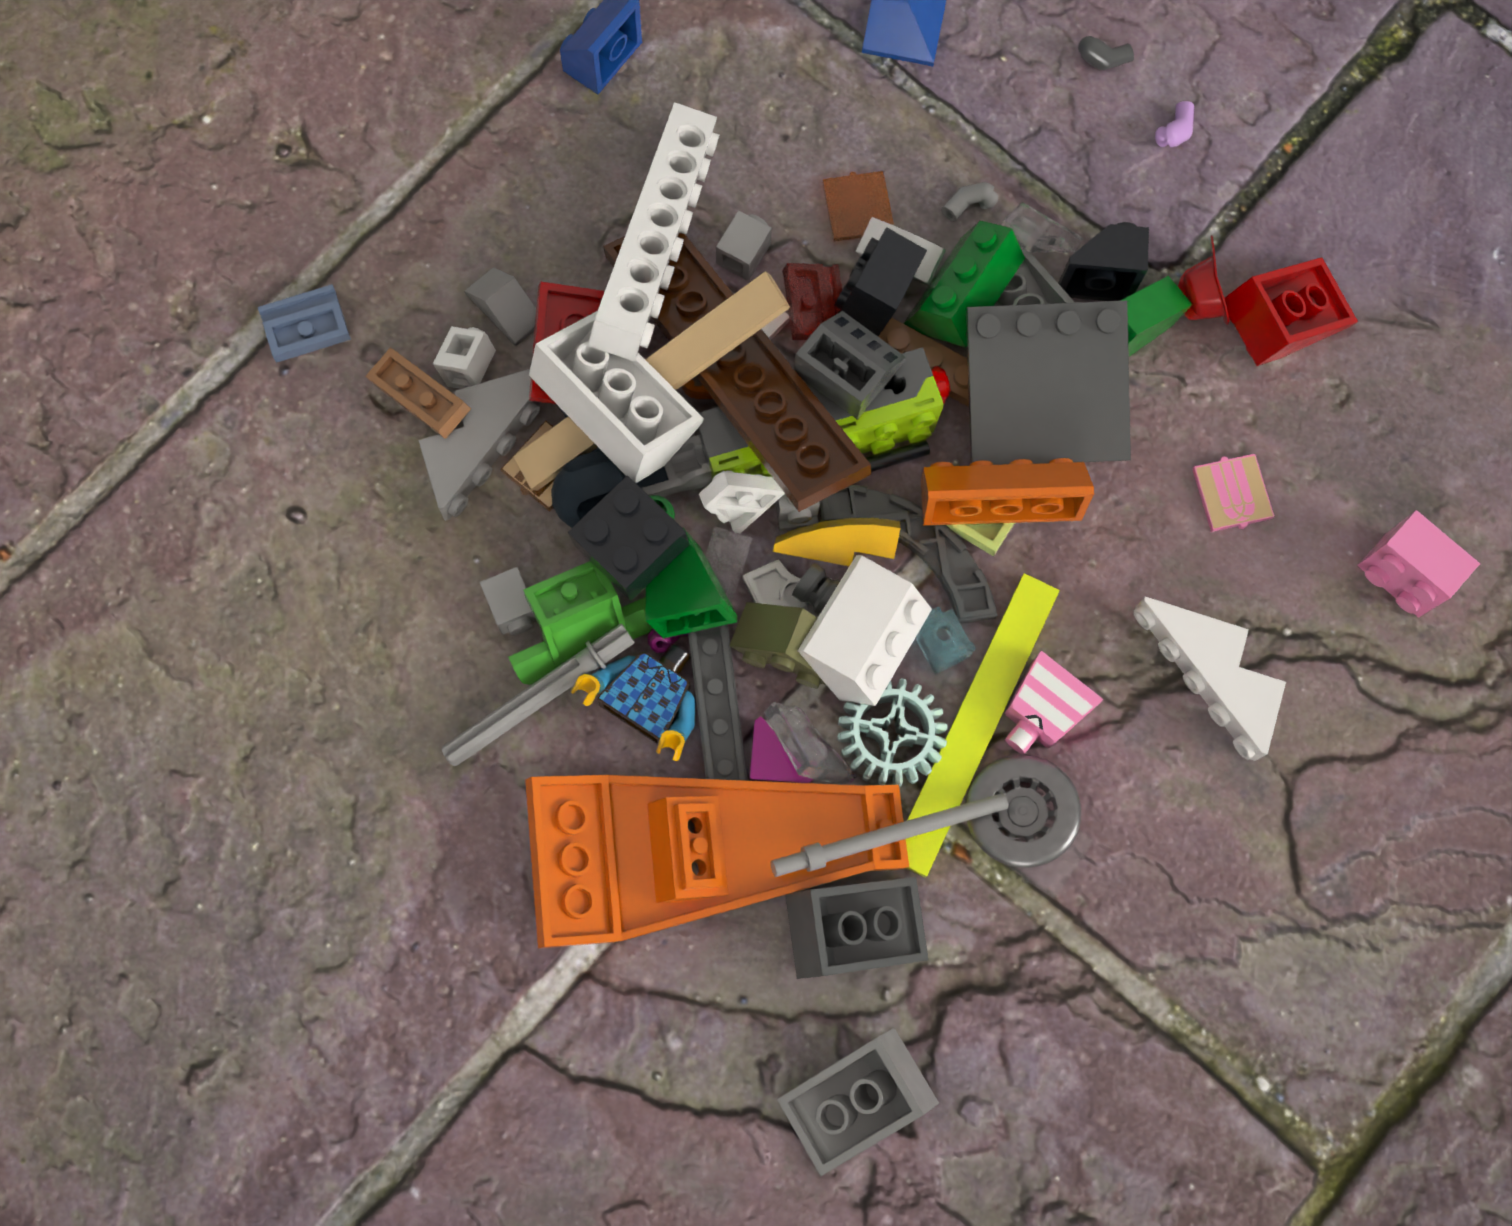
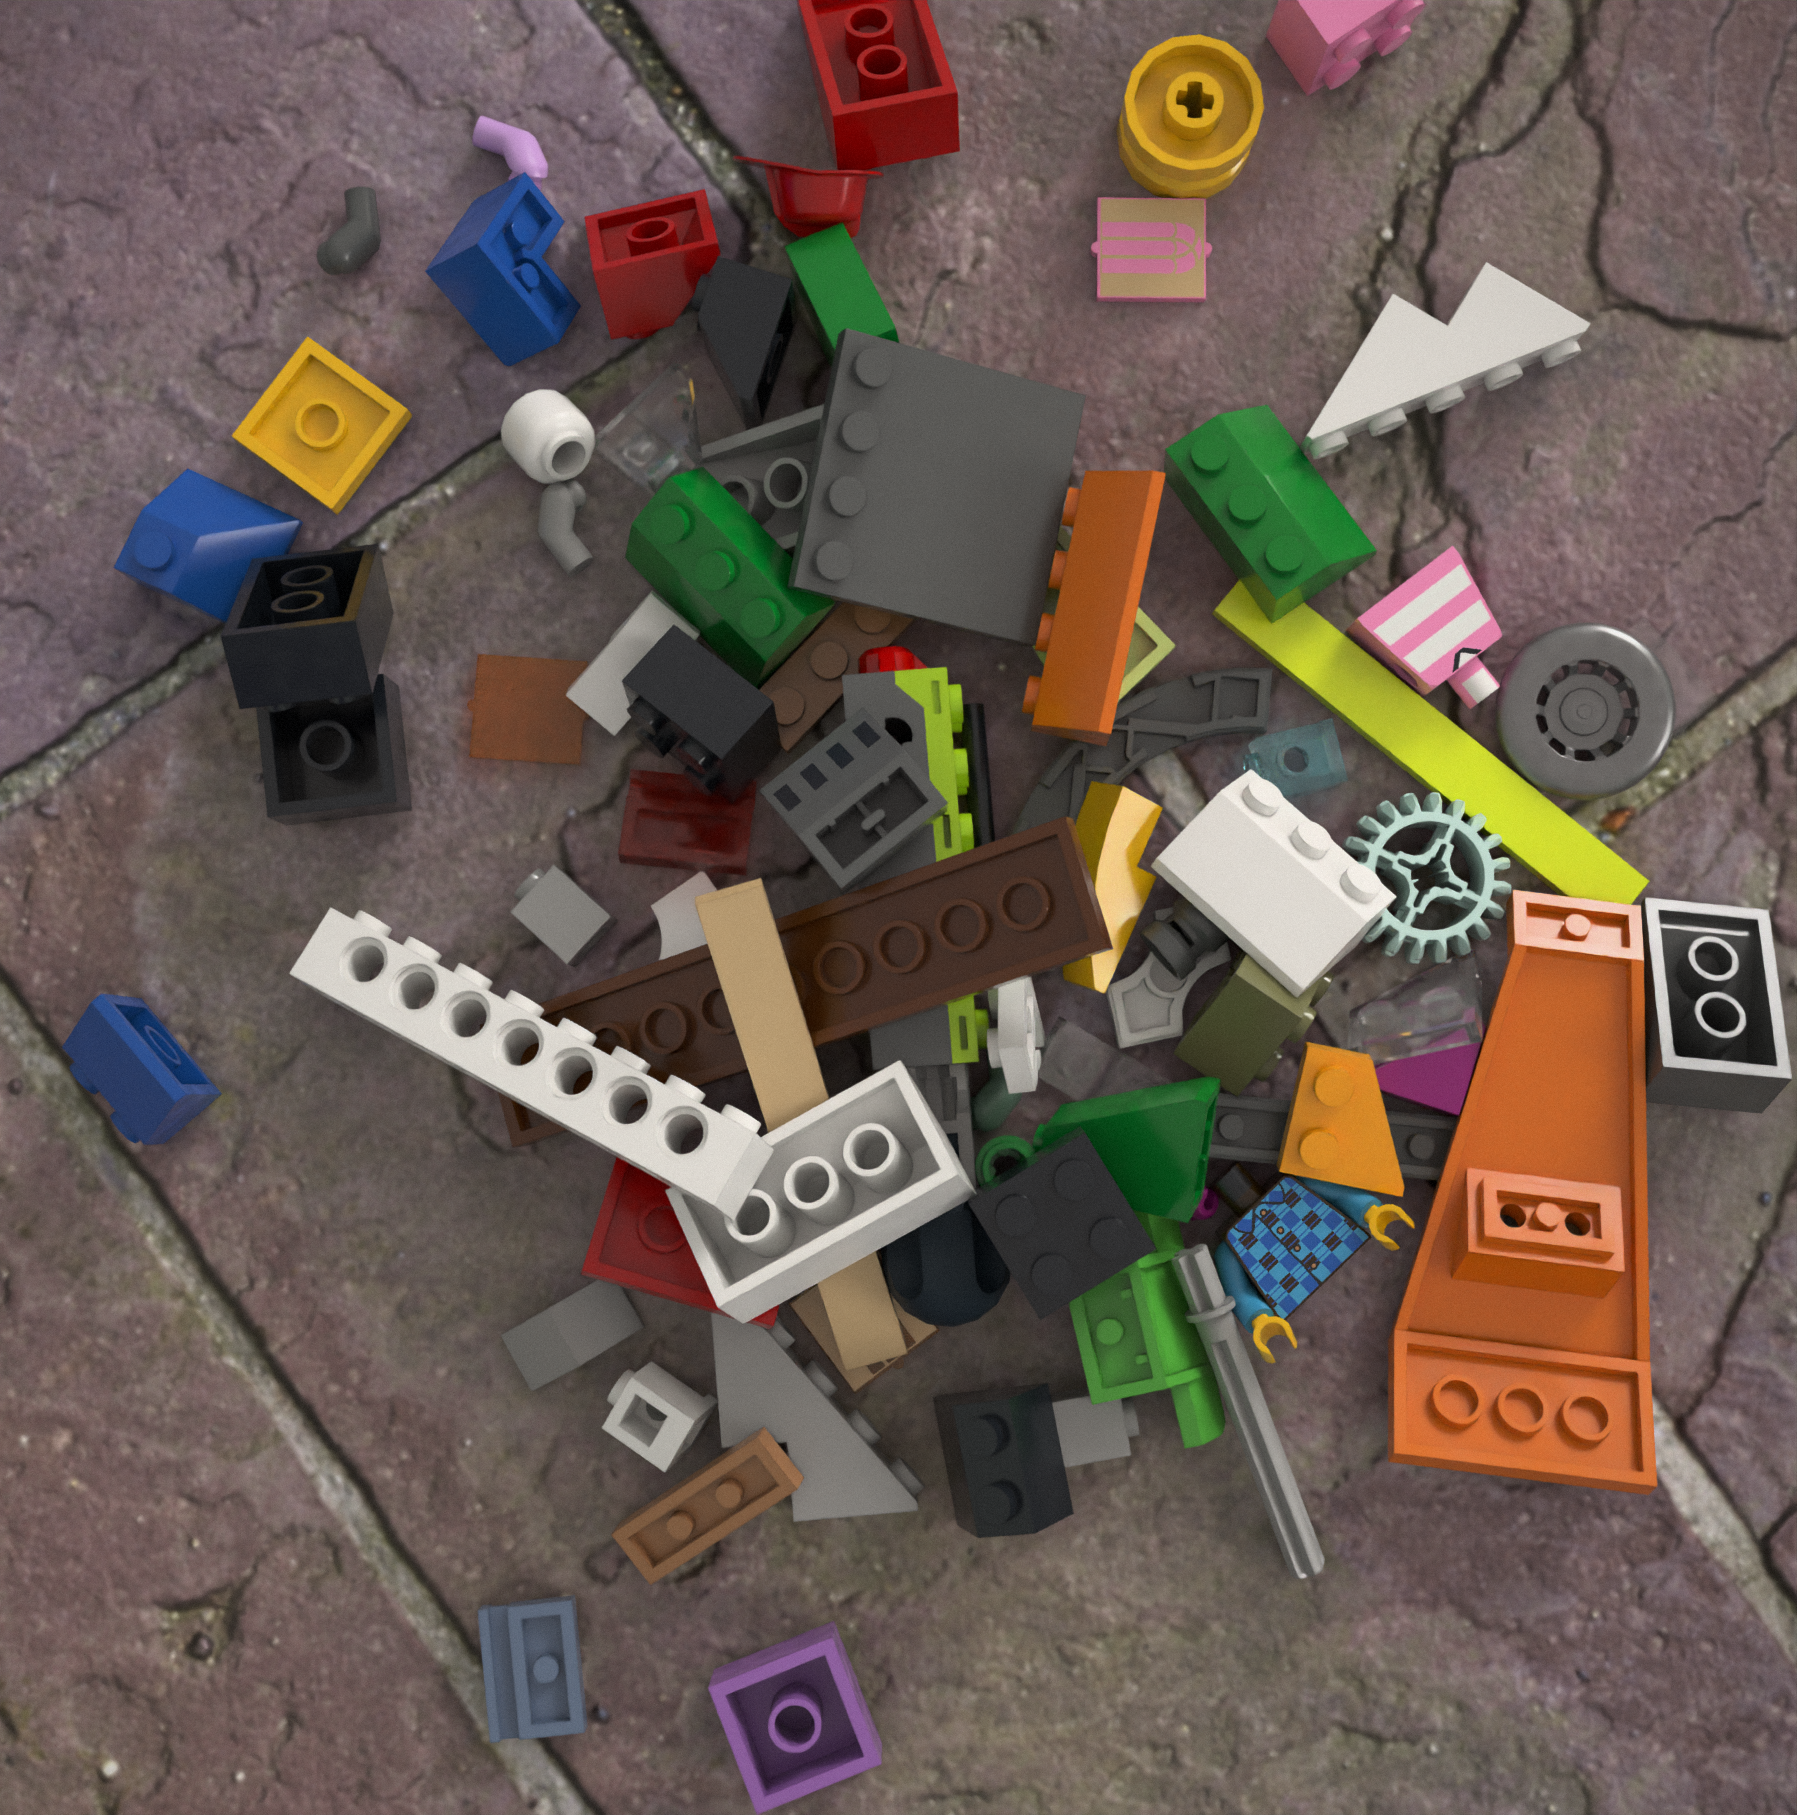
camera: 70 degrees left, 10 degrees up
light grey bar [770,793,1008,877] -> none
none -> black brick [221,544,394,712]
none -> yellow plate [232,336,412,515]
none -> black brick [256,674,412,826]
none -> blue panel [425,172,581,366]
none -> white head [501,389,595,484]
none -> red slope [584,189,721,340]
none -> medium lavender brick [708,1621,882,1815]
none -> black slope [933,1383,1074,1538]
none -> sand green arm [970,1049,1022,1132]
none -> yellow wheel [1117,34,1264,199]
none -> green slope [1164,405,1377,624]
none -> light orange wing [1277,1042,1405,1197]

